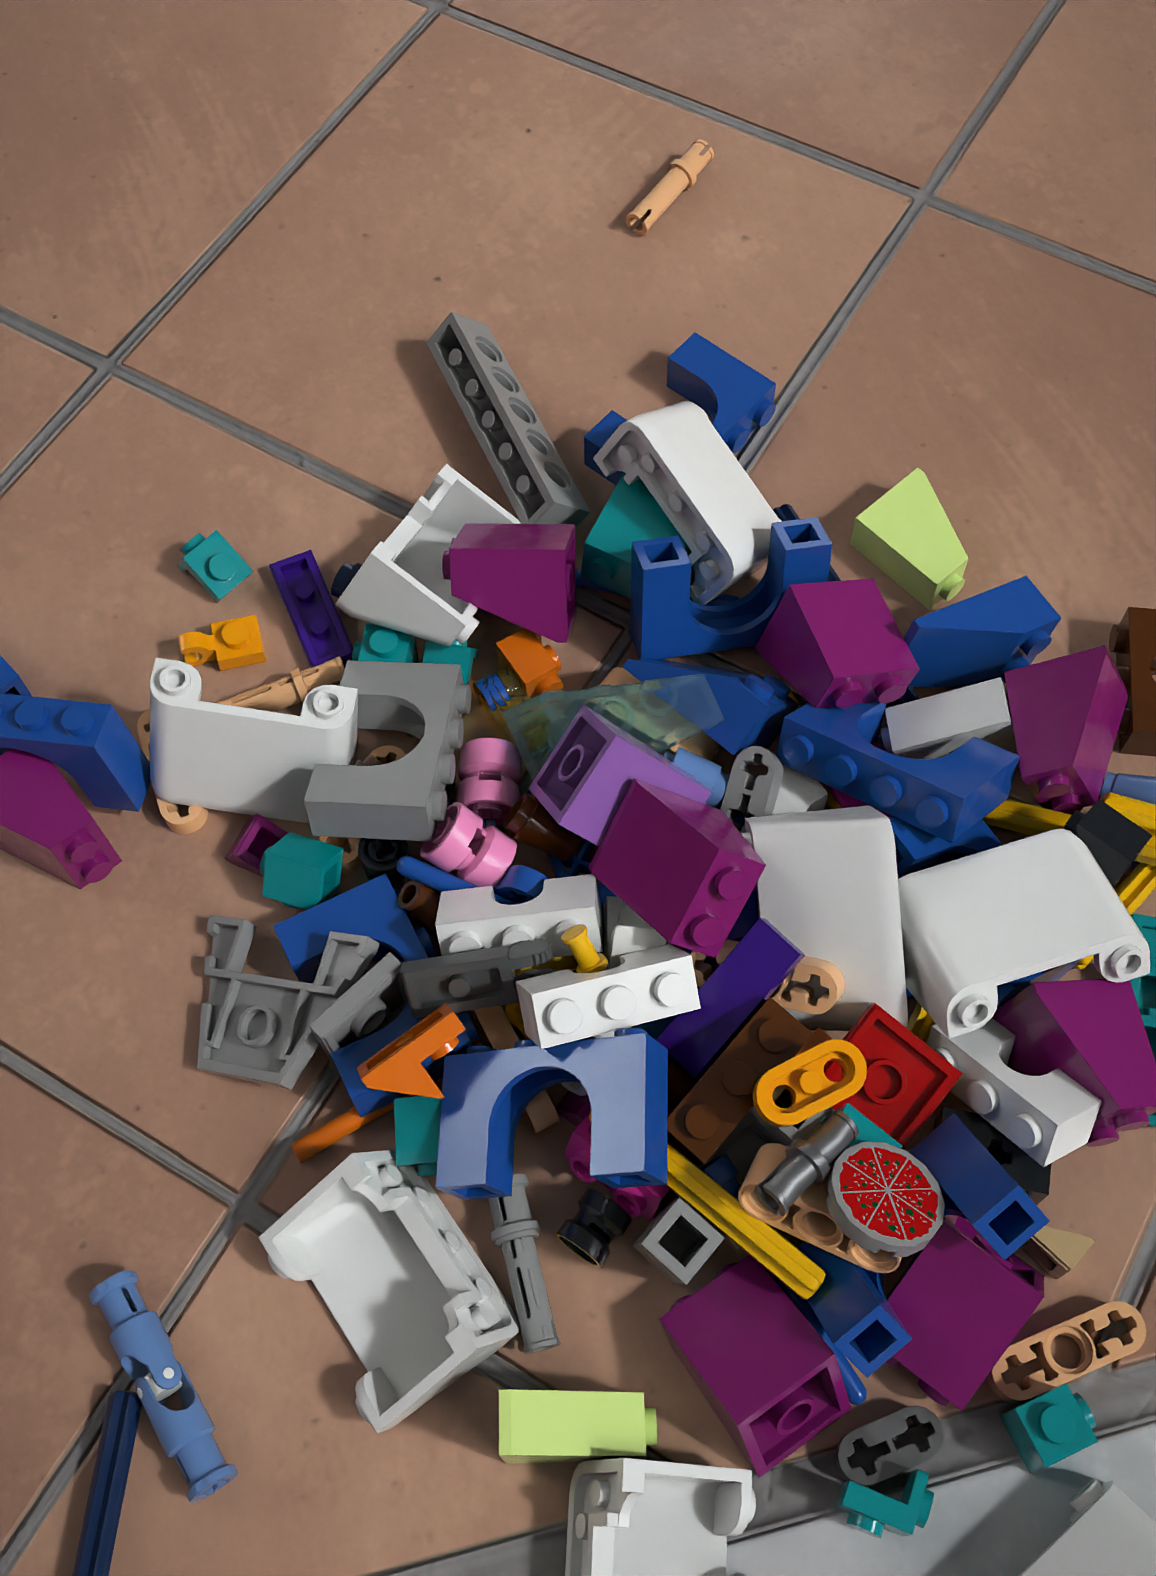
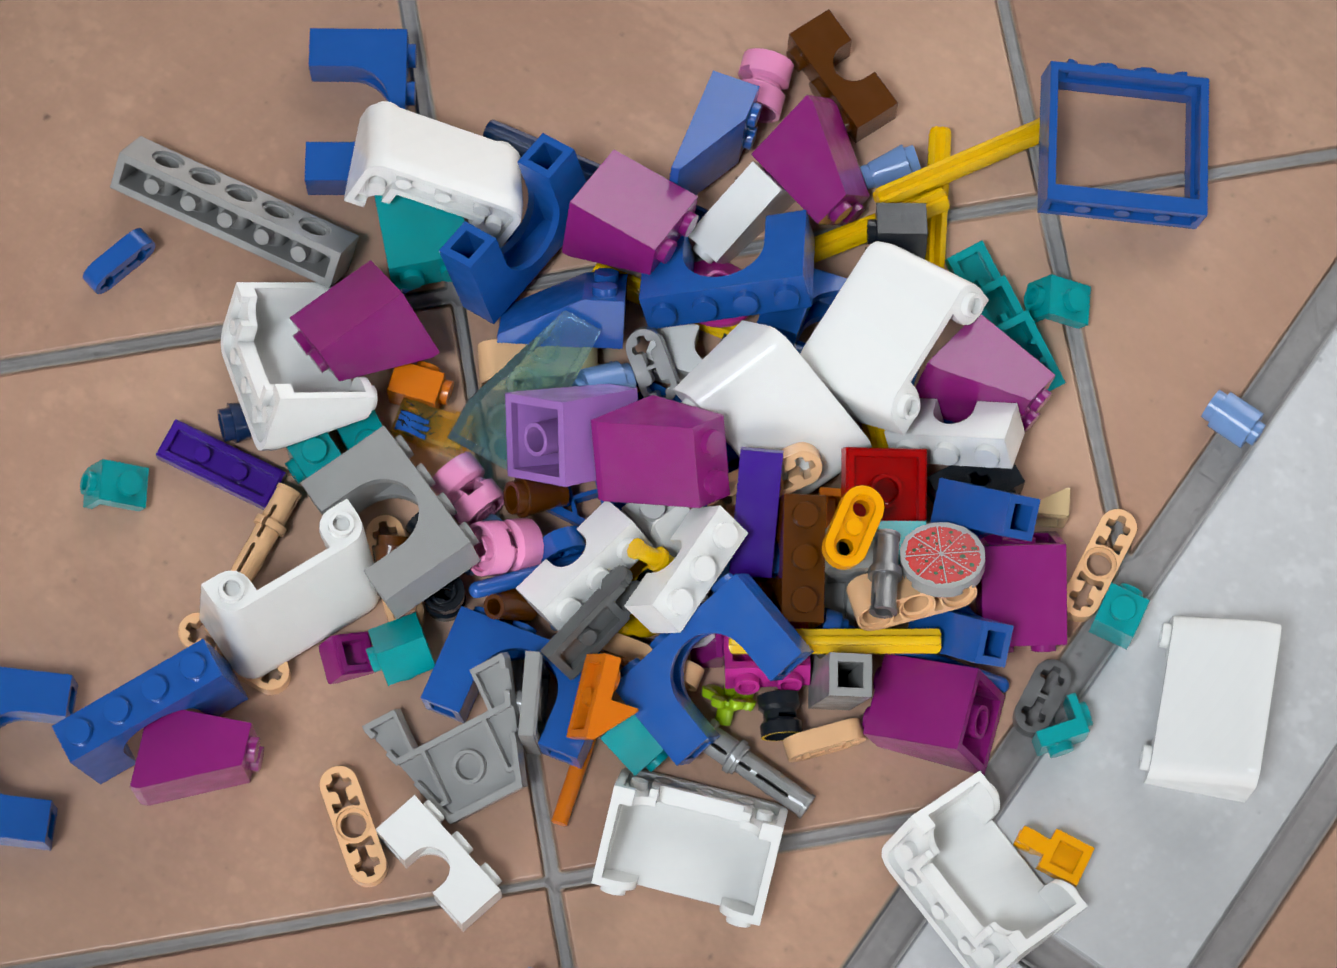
camera: 45 degrees left, 10 degrees up
light orange plate [178,614,266,671] -> none
yellowish green slope [499,1389,657,1464] -> none
yellowish green slope [850,468,969,610] -> none
none -> blue beam [83,228,156,294]
none -> light nougat beam [320,766,388,887]
none -> white arch [376,795,502,932]
none -> lime plant [702,684,756,726]
none -> bright pink wheel [738,48,794,123]
none -> light nougat beam [783,718,866,762]

